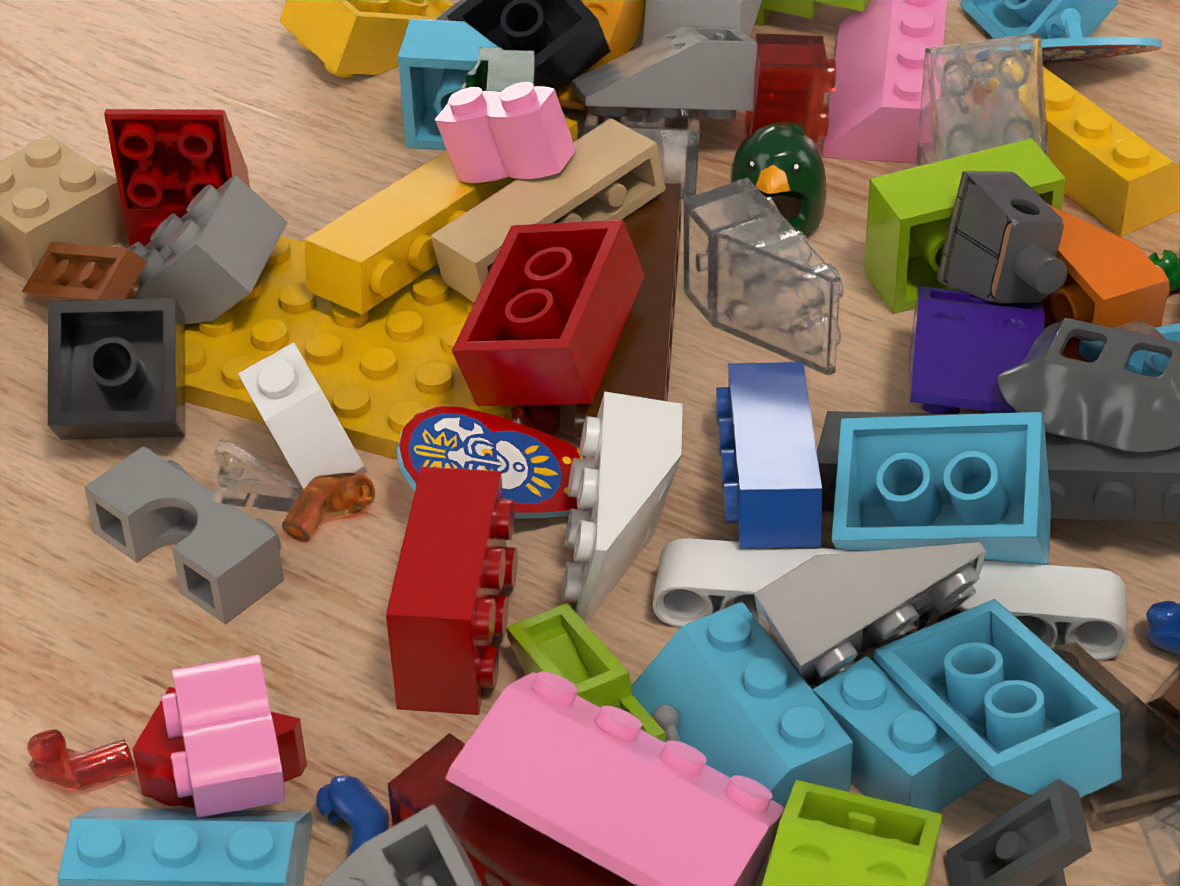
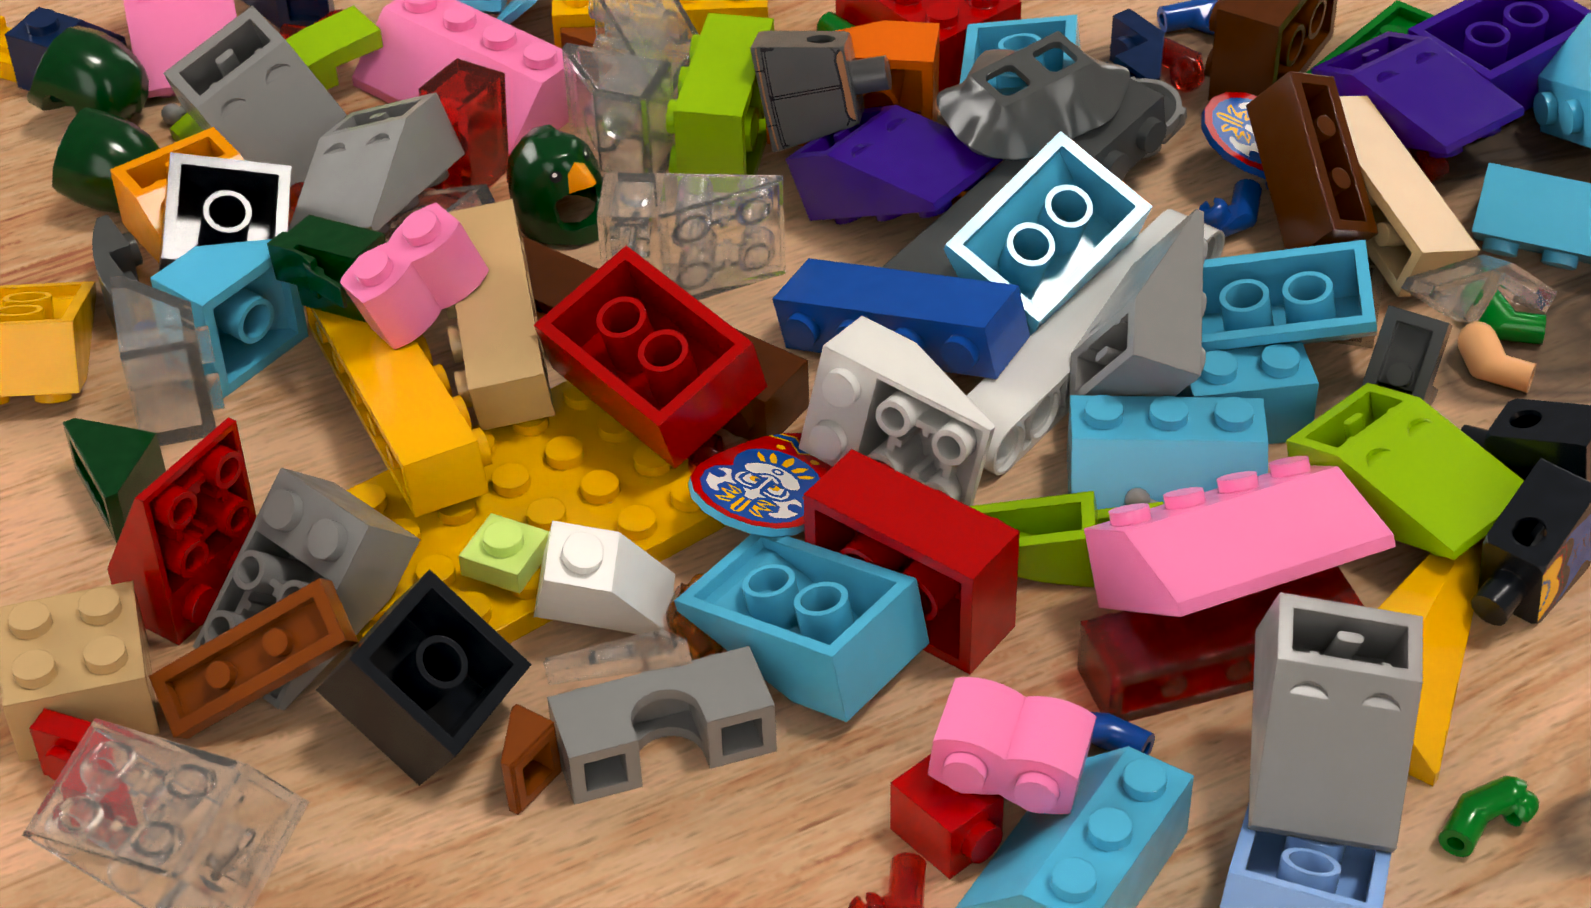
camera: 60 degrees left, 0 degrees up
none -> dark green slope [63,418,166,544]
none -> clear slope [109,275,225,446]
none -> yellowish green plate [458,513,549,594]
none -> dark orange slope [501,704,562,815]
none -> clear slope [562,43,675,193]
none -> medium azure slope [674,534,929,722]

